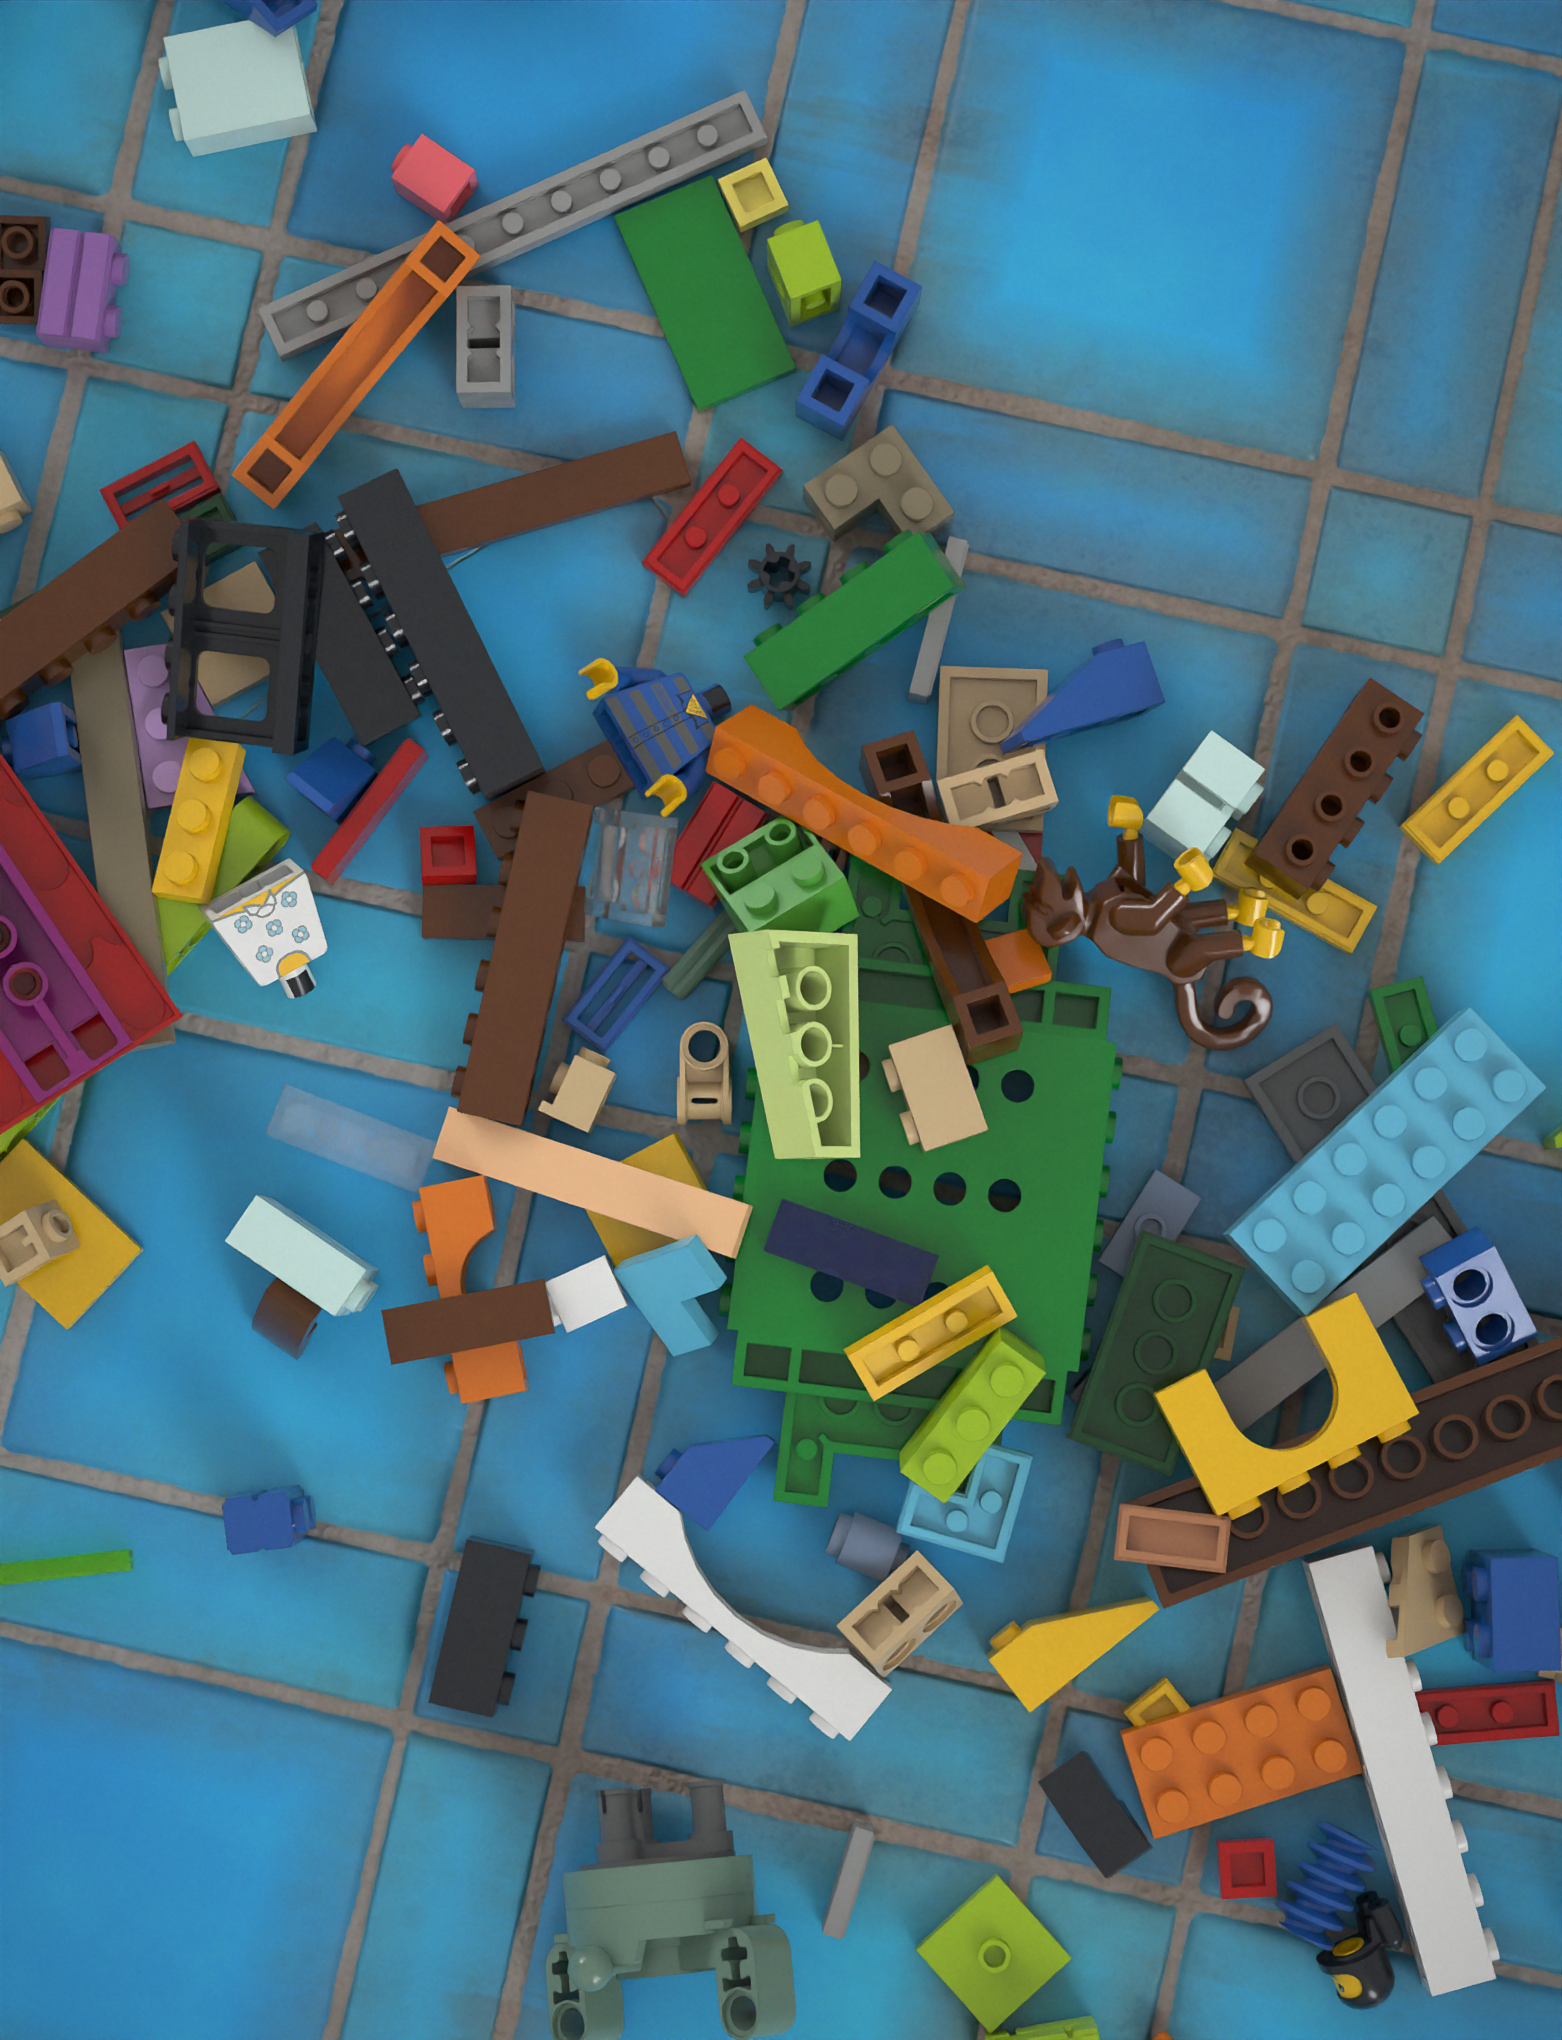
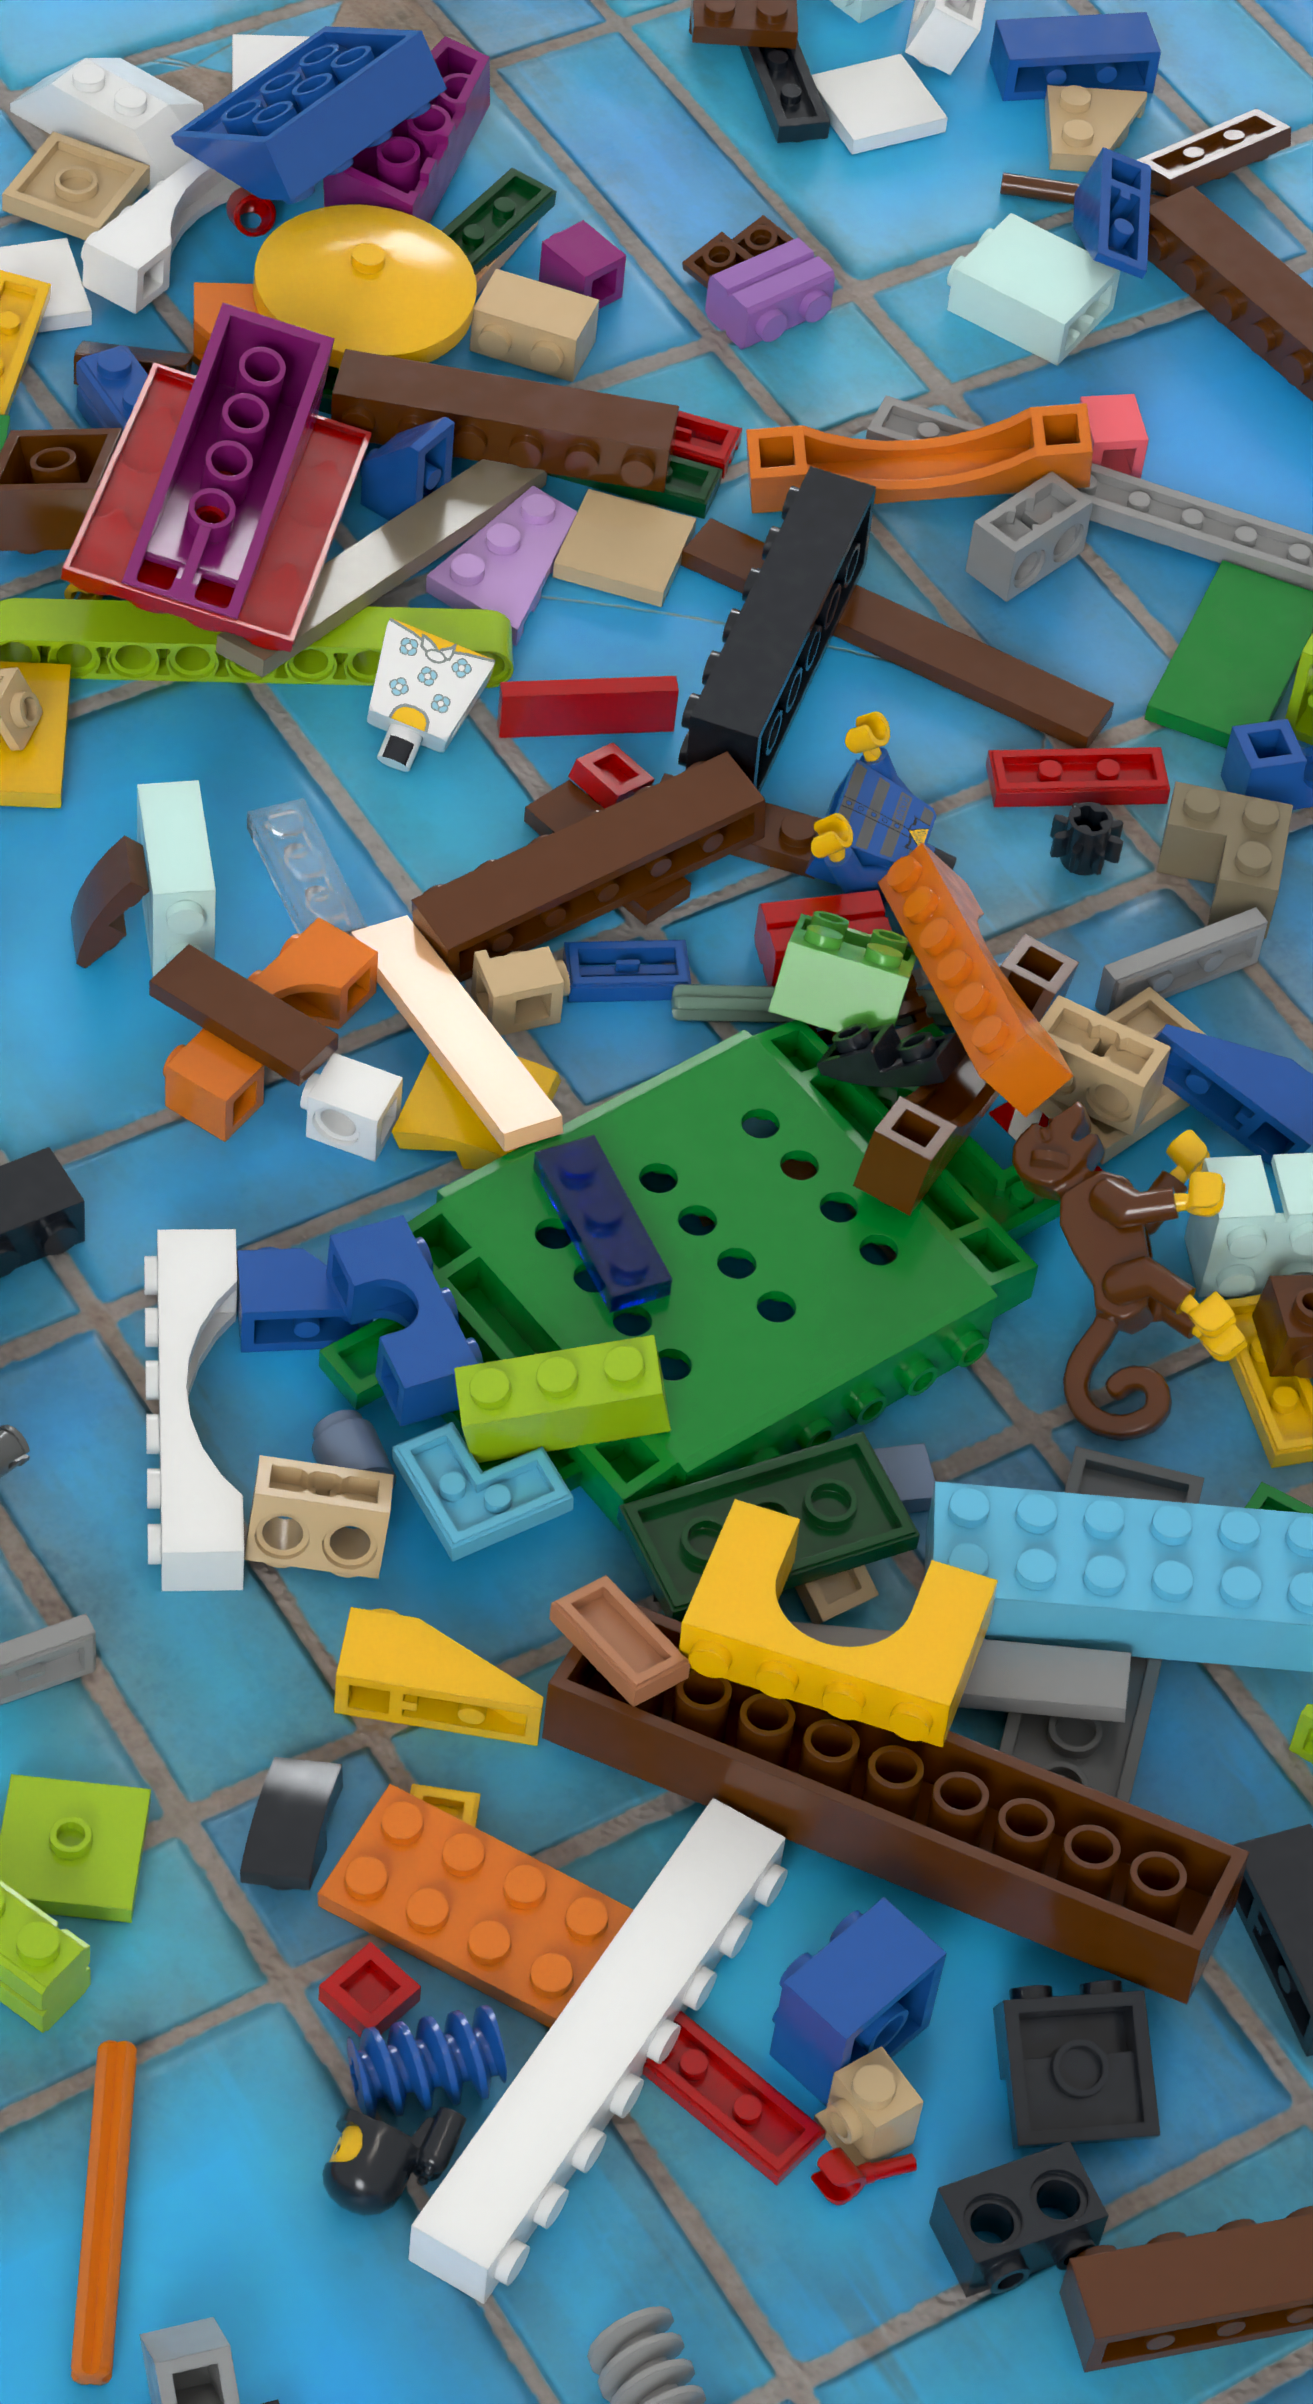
camera: 40 degrees right, 35 degrees down
yellow plate [151,737,246,905] -> none
black window [161,517,325,755] -> none
black brick [258,522,426,747] -> none
blue slope [285,736,379,826] -> none
clear plate [584,806,679,927] -> none
medium azure tile [613,1234,727,1357] -> none
tan piece [677,1022,732,1125] -> none
yellowish green wedge [728,929,860,1159] -> none
green brick [743,530,966,711] -> none
yellow plate [843,1265,1018,1401] -> none
tan brick [881,1024,988,1153] -> none
orange tile [985,929,1052,994] -> none
tan wing [1386,1525,1464,1658] -> none
blue brick [1419,1226,1539,1367] -> none
none -> blue arch [326,1215,484,1427]
none -> black slope [817,1023,966,1088]

